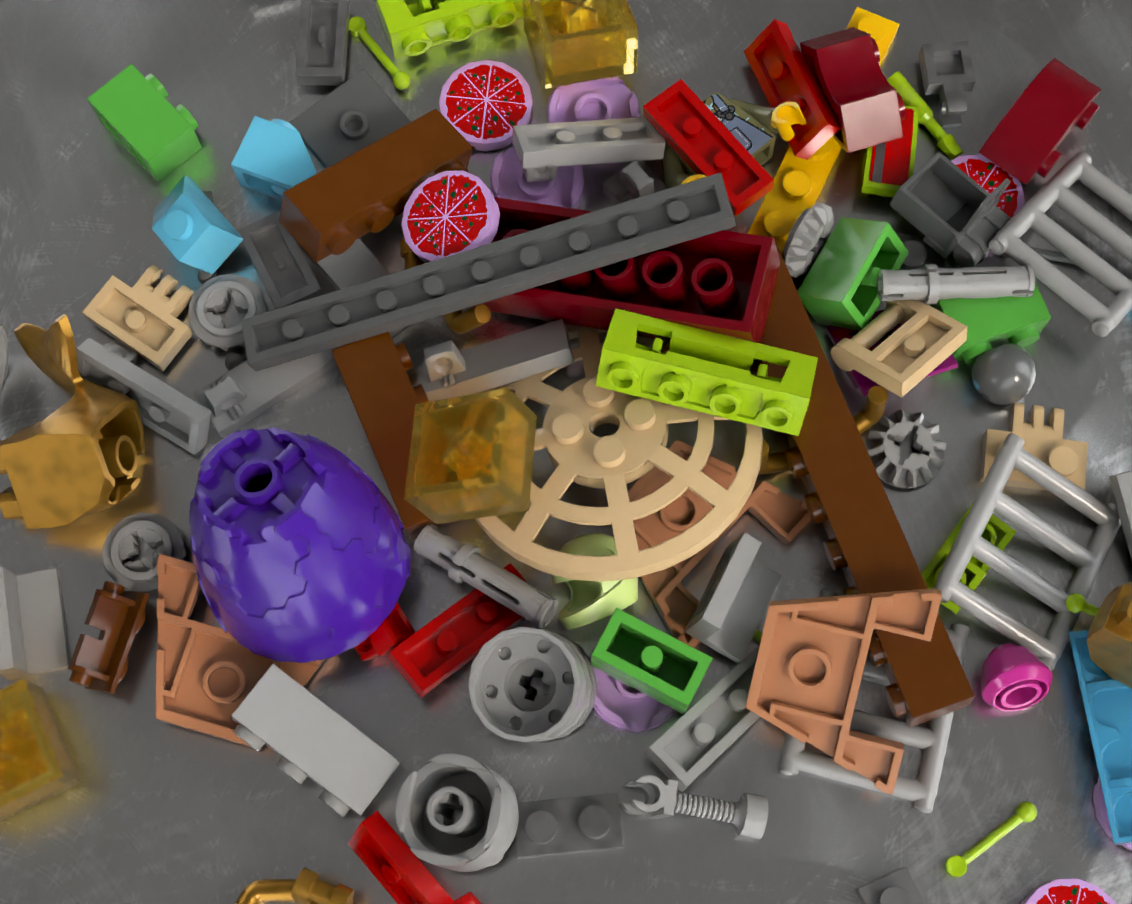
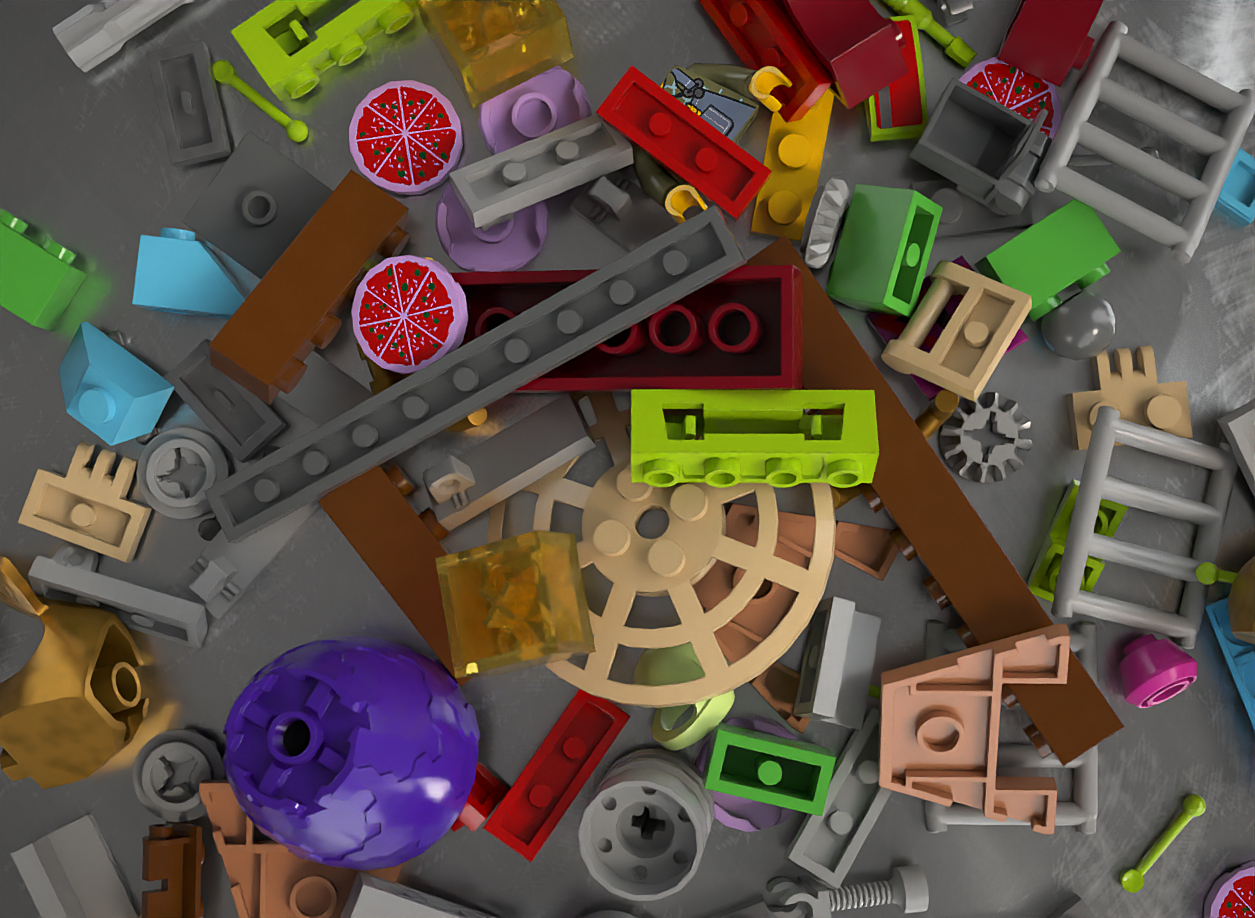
camera: 15 degrees left, 15 degrees up
light grey pin [414,524,559,629] -> none
light grey pin [877,264,1035,304] -> none

